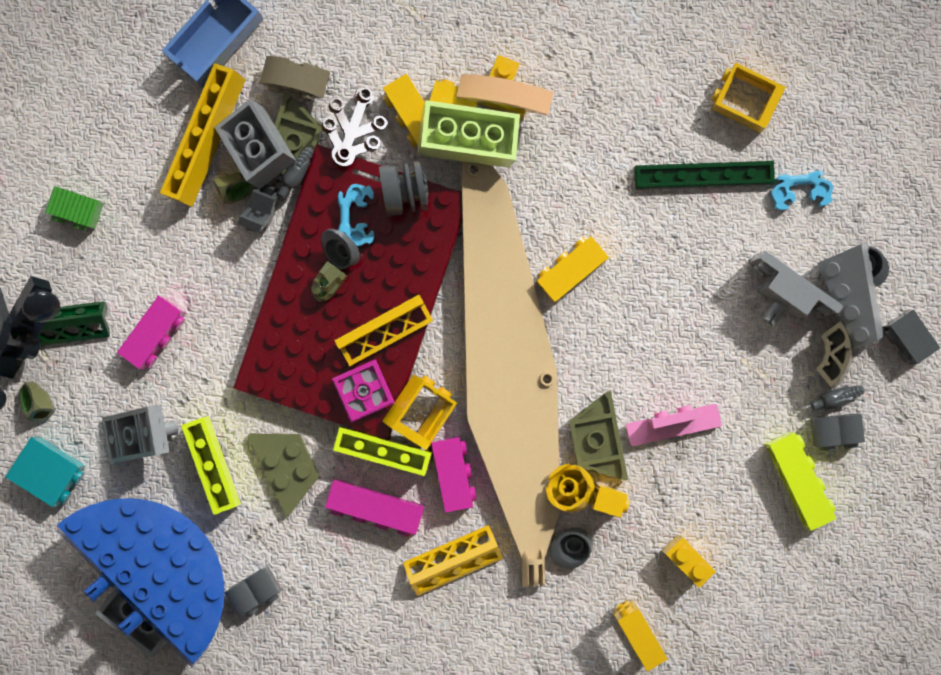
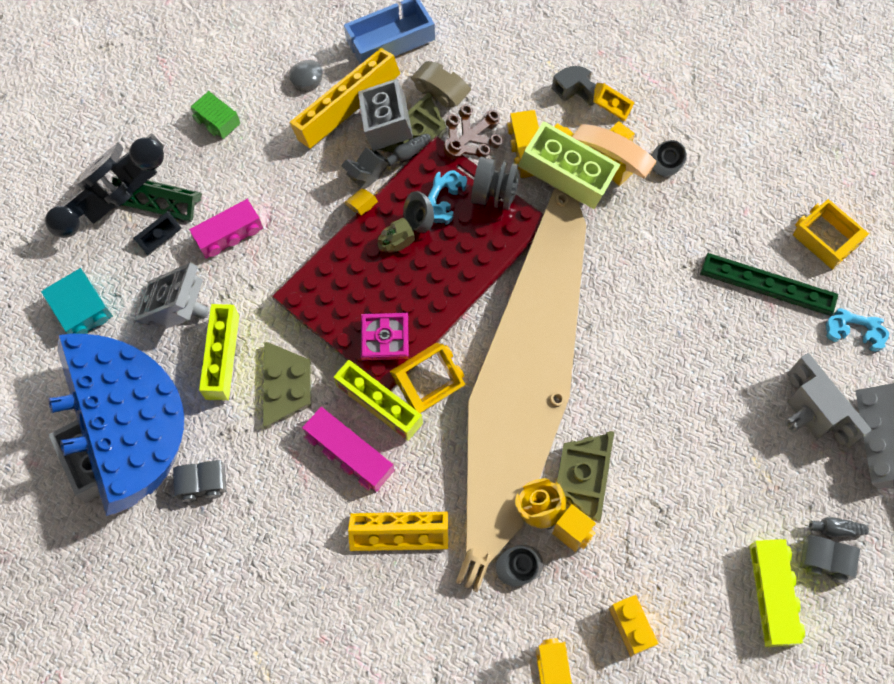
camera: 25 degrees right, 20 degrees down
olive rock [19,381,55,421] -> none
olive rock [214,172,256,204] -> none
yellow fence [335,295,433,366] -> none
dark pink brick [432,436,477,513] -> none
yellow brick [536,236,609,304] -> none
bright pink bracket [626,404,722,446] -> none
dark tan brick [816,322,853,389] -> none
none -> black slope [133,211,182,255]
none -> dark grey hat [289,60,323,92]
none -> yellow slope [344,188,378,215]
none -> dark grey brick [552,66,596,107]
none -> yellow slope [593,82,635,121]
none -> dark grey hat [651,140,687,177]

